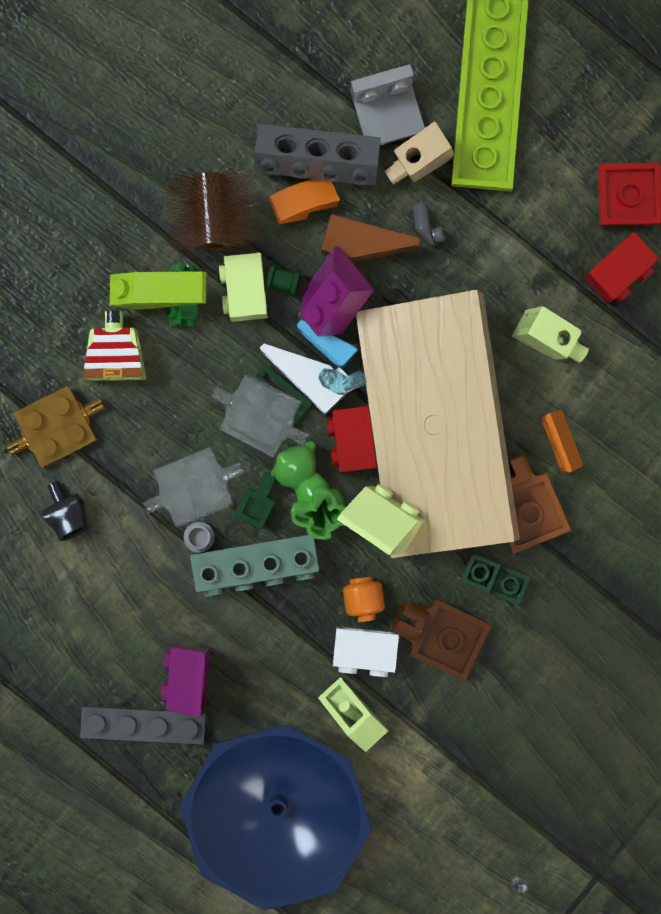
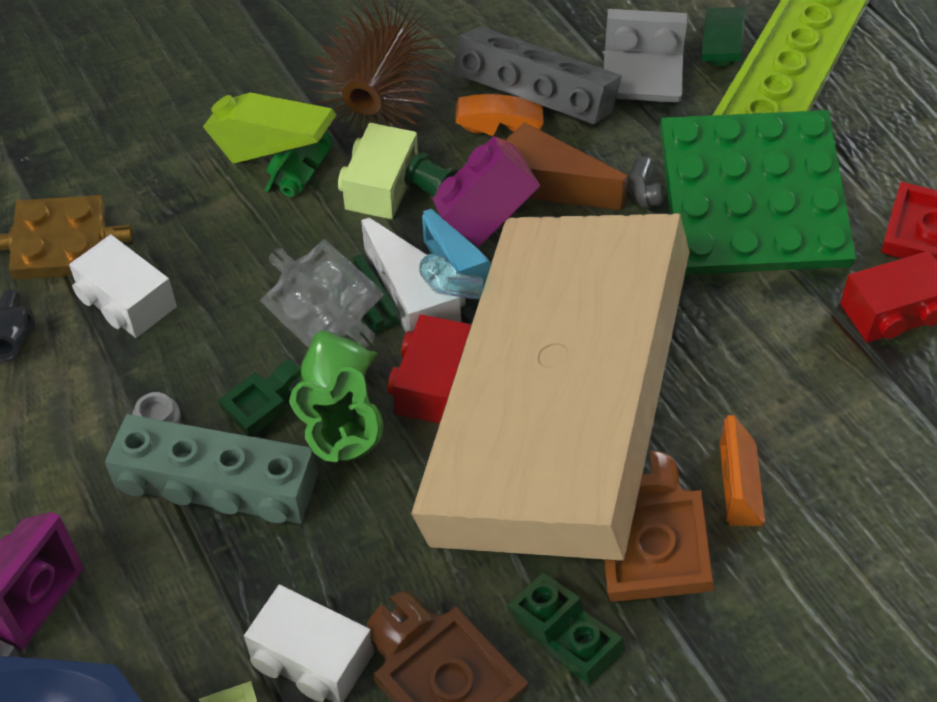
camera: 25 degrees right, 35 degrees down
torso [83,310,146,381] -> none
clear plate [143,447,244,528] -> none
yellowish green slope [337,484,425,555] -> none
orange head [343,576,385,622] -> none
tan torso [383,121,454,185] -> none
yellowish green torso [511,306,589,363] -> none
none -> white brick [69,234,177,338]
none -> green plate [659,110,856,275]
none -> dark green slope [702,7,745,66]

